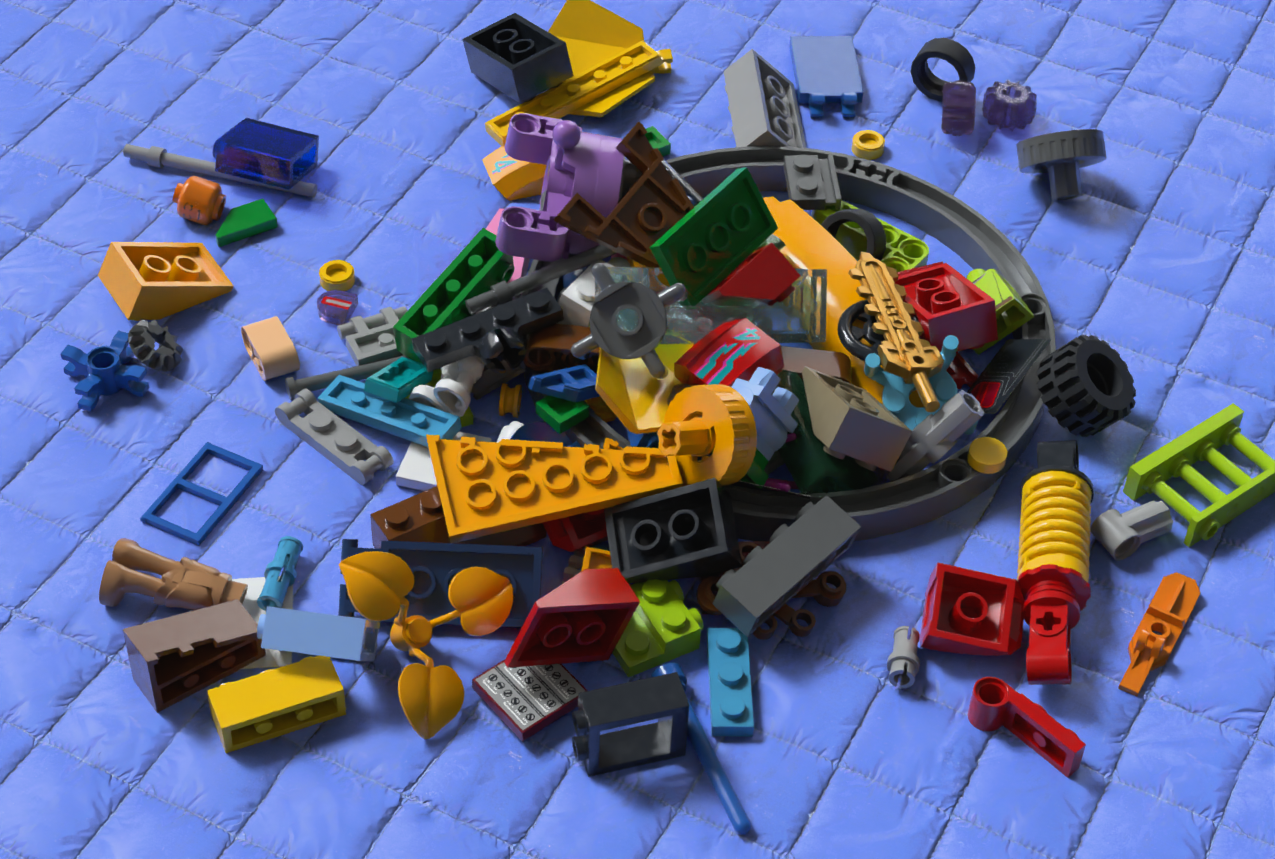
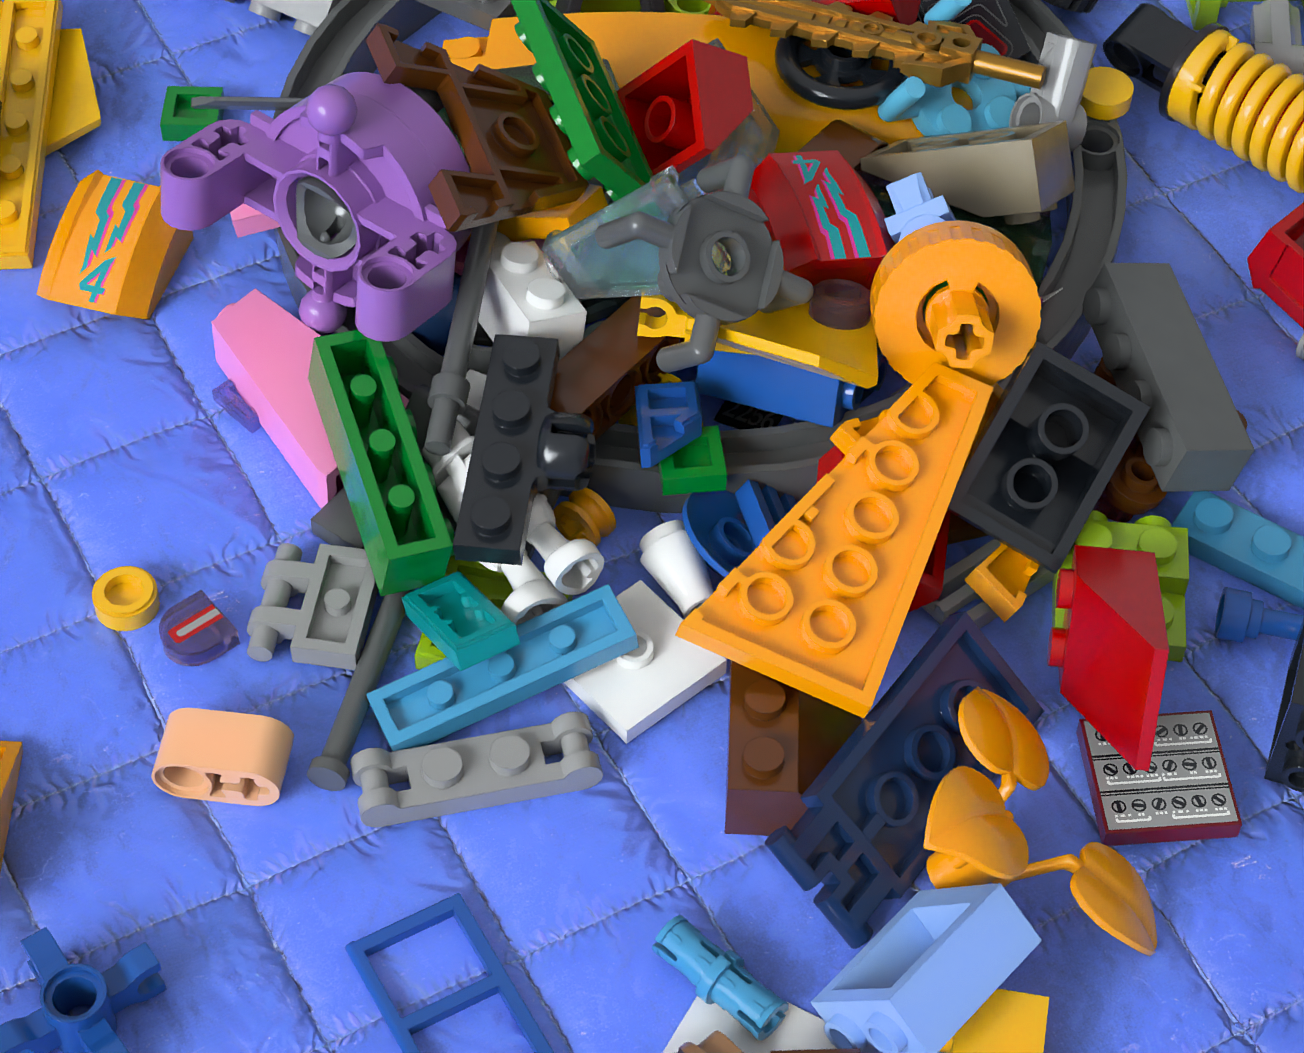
camera: 55 degrees left, 5 degrees up
dark grey gear [128,319,183,372] -> none

